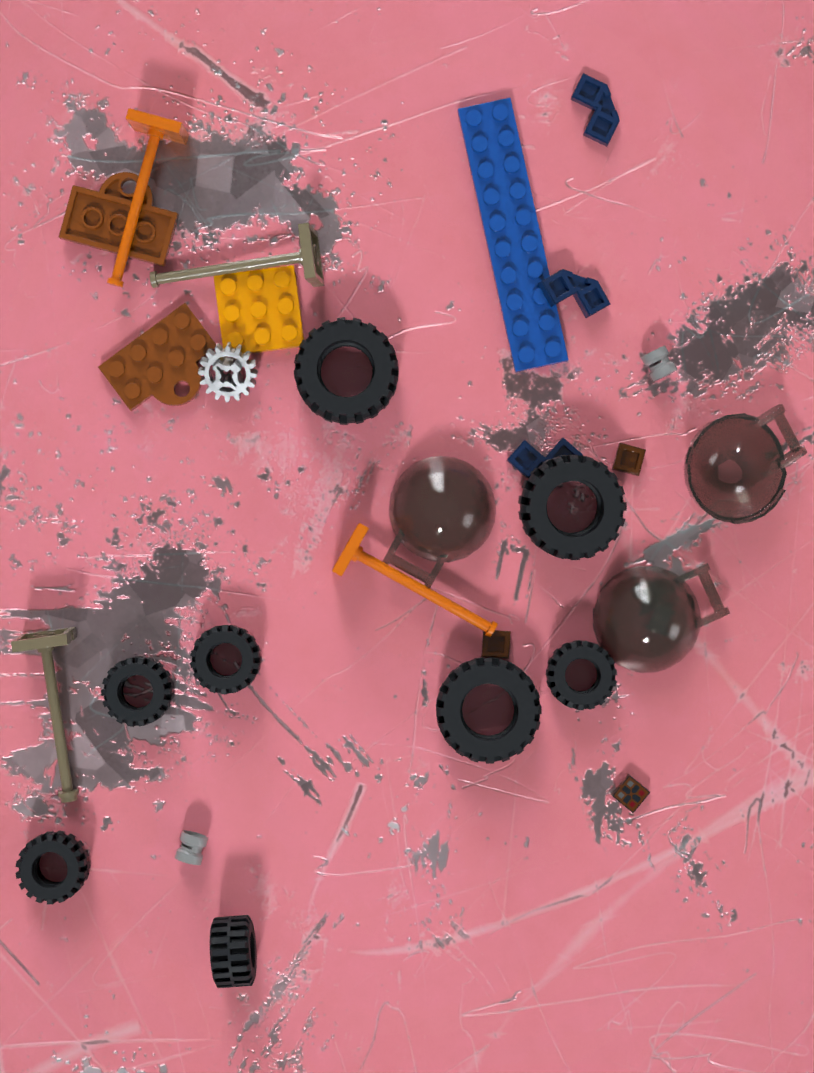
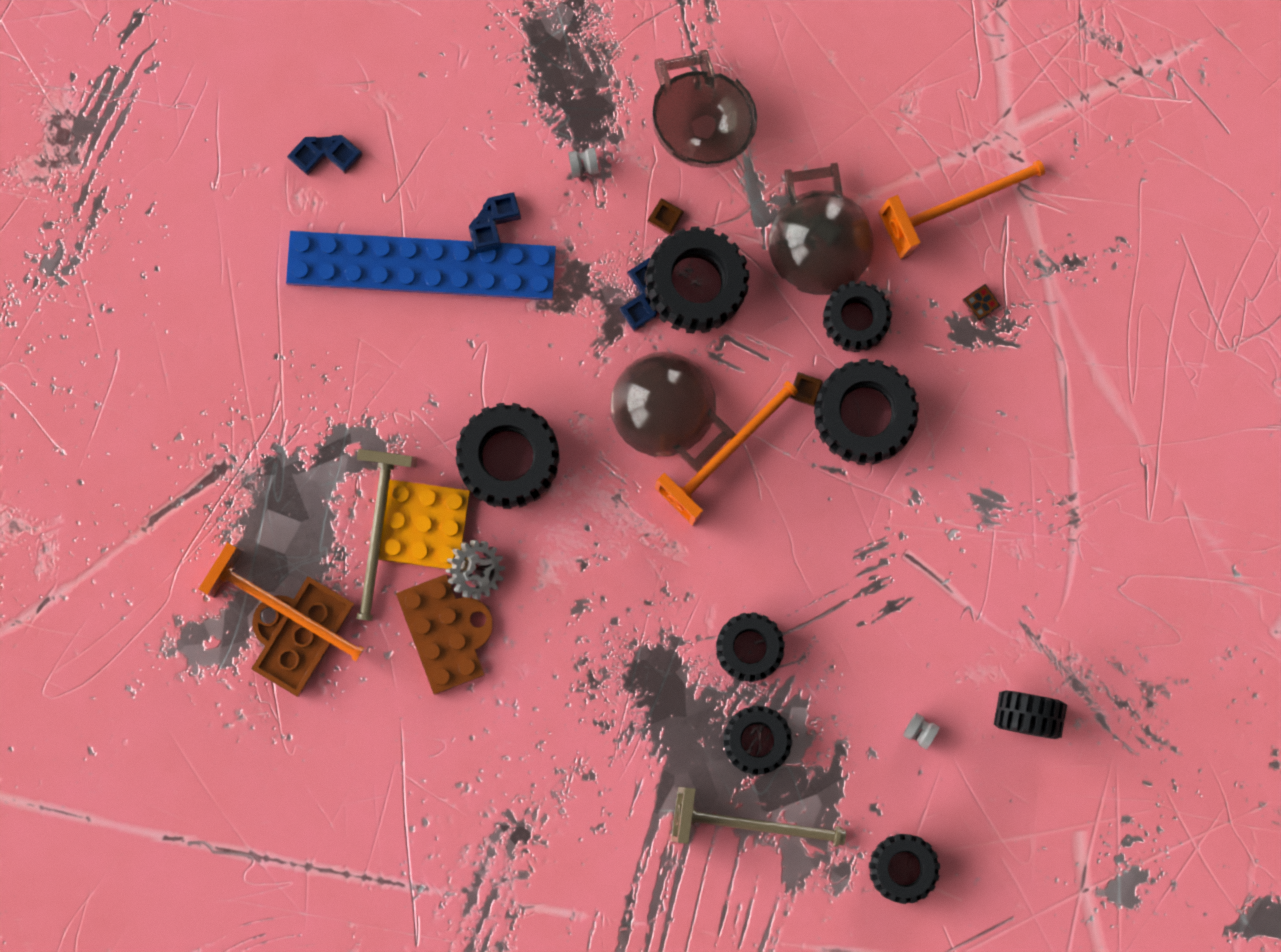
camera: 70 degrees left, 5 degrees down
none -> orange tile [878,160,1045,260]

